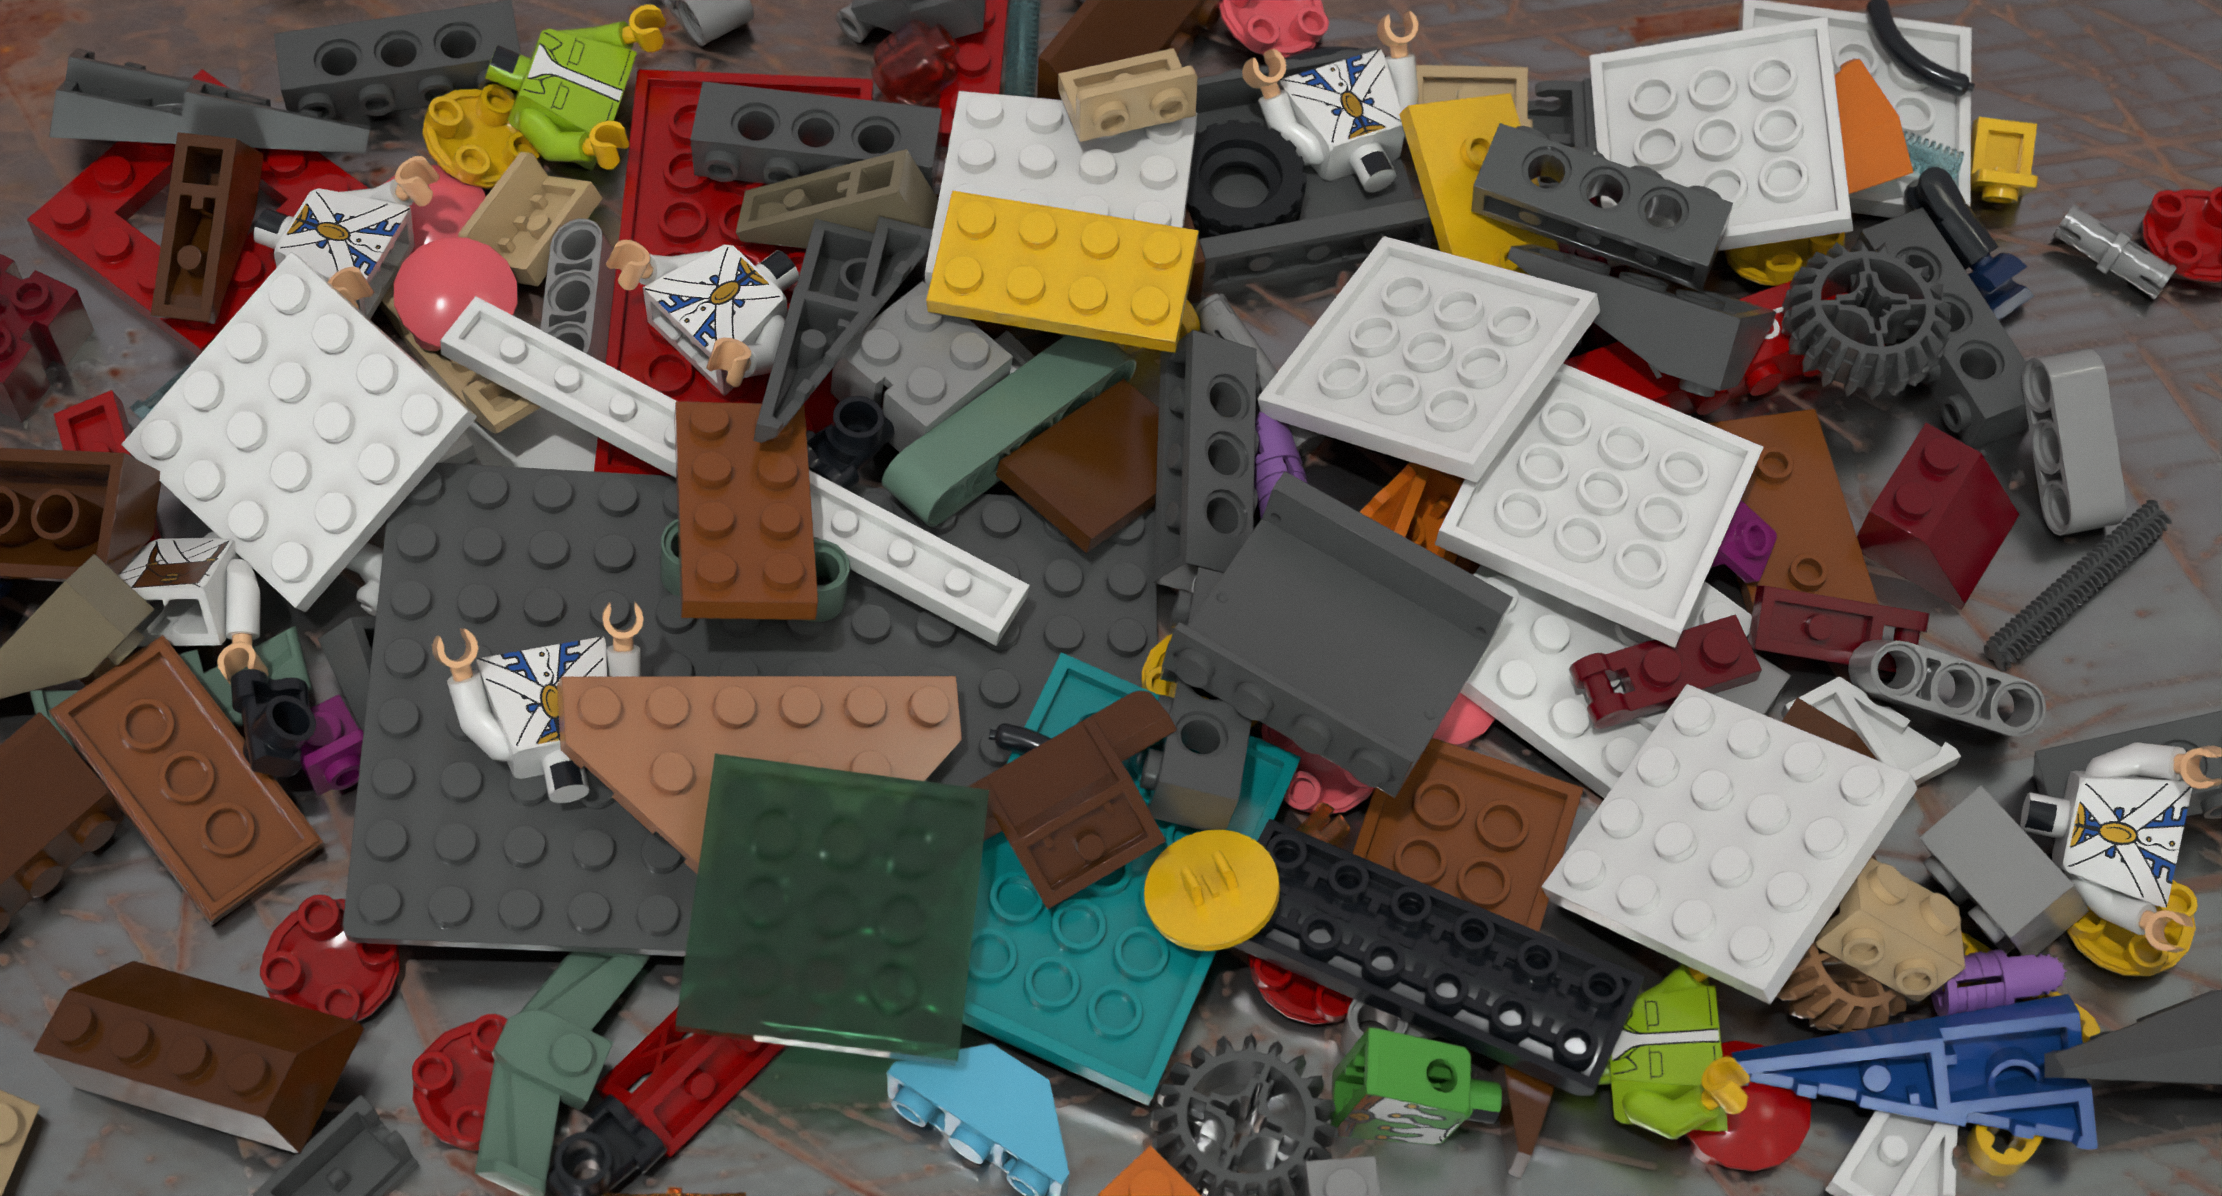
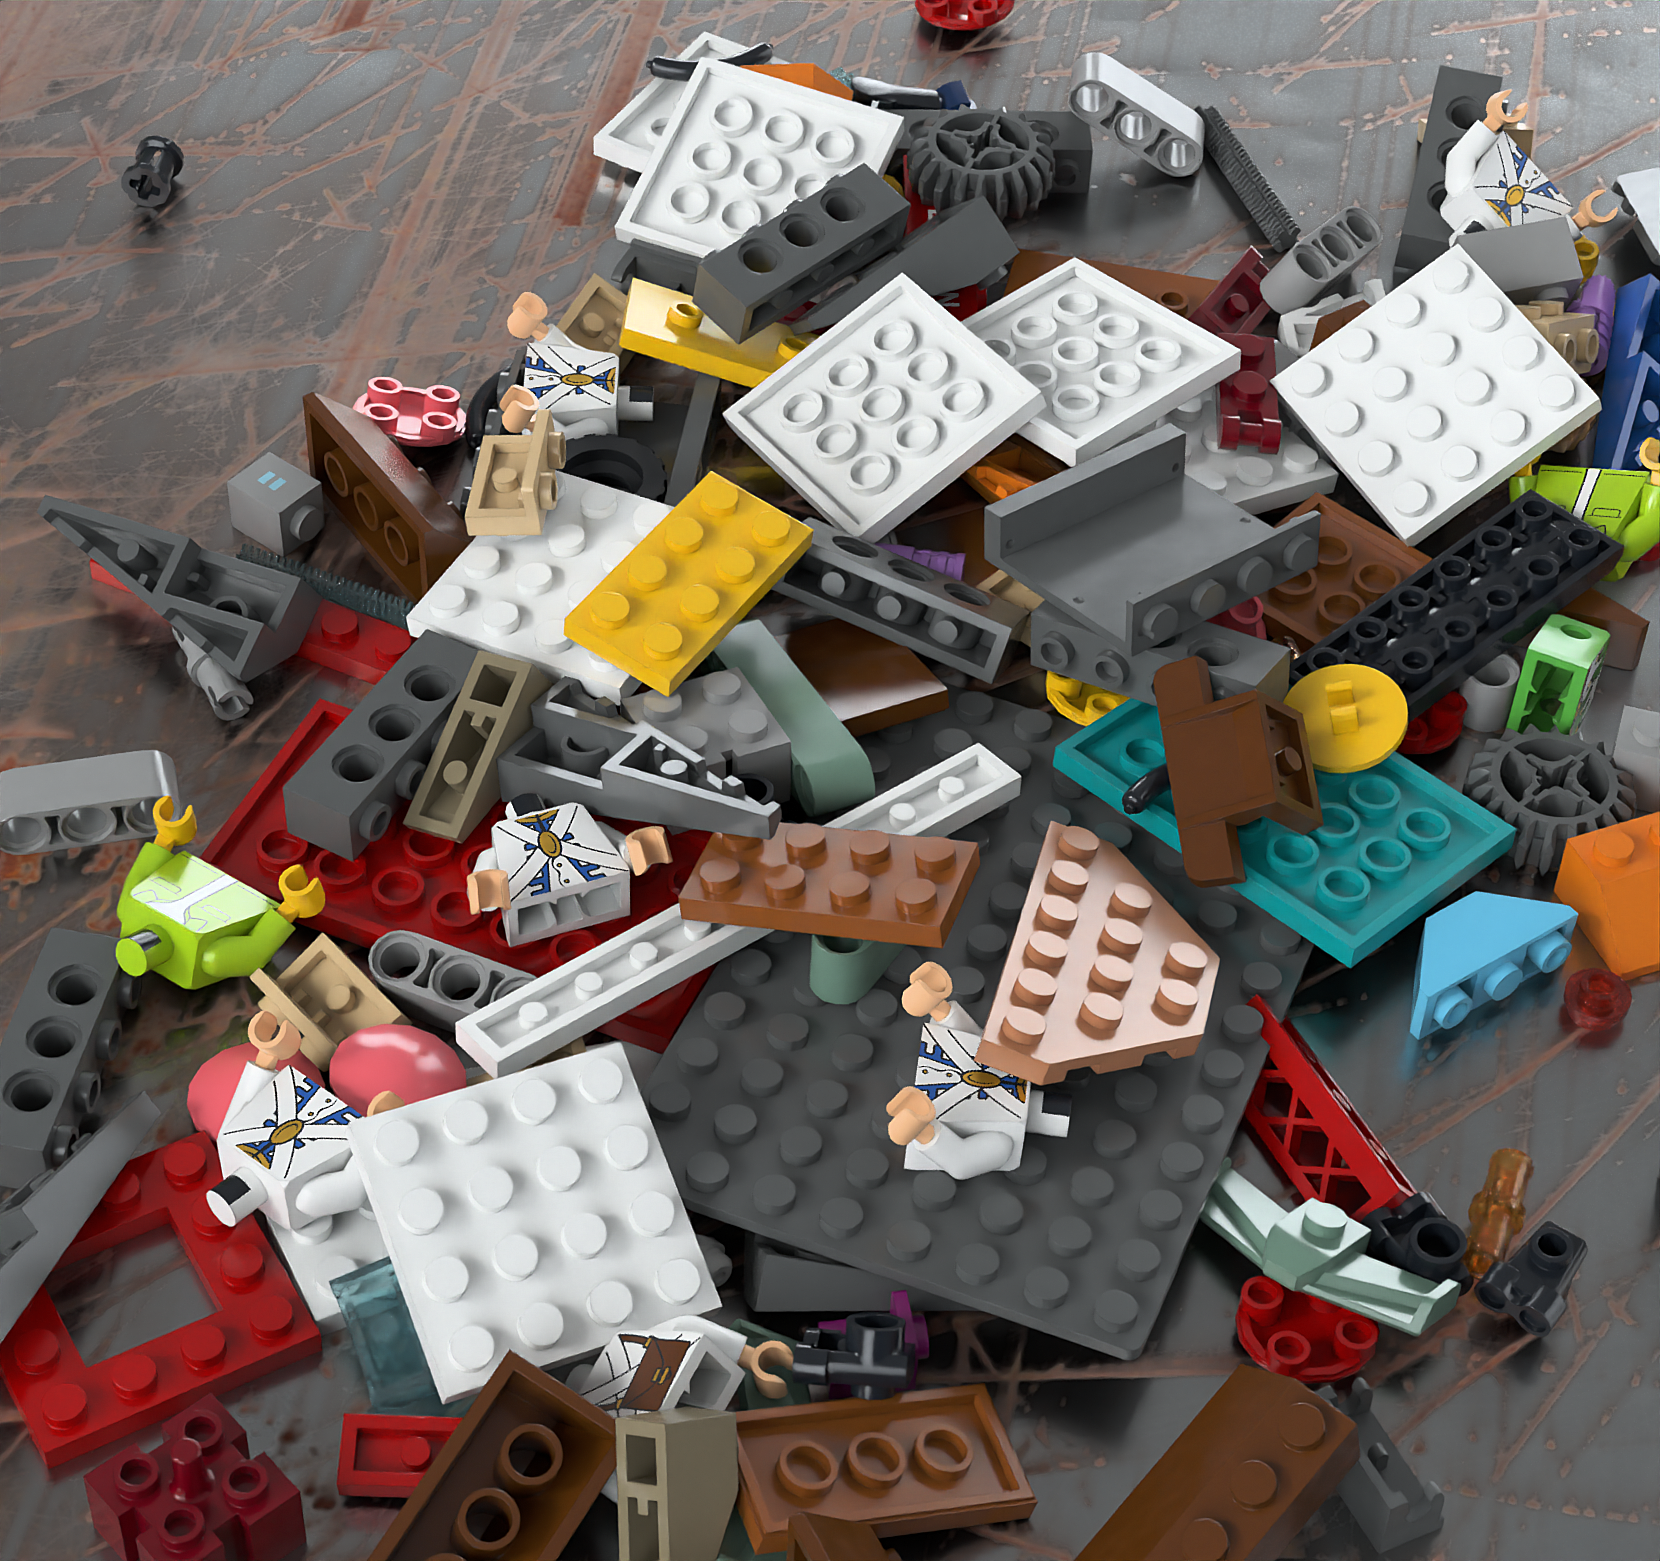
camera: 65 degrees left, 15 degrees down
reddish brown slope [151,132,264,324] -> none
red dish [260,894,399,1022] -> none
yellow dish [422,84,541,189] -> none
clear green plate [675,753,989,1066] -> none
clear red head [871,19,960,106] -> none
dark red slope [1857,423,2019,610] -> none
yellow bracket [1970,117,2038,204] -> none
light grey pin [2053,204,2177,300] -> none

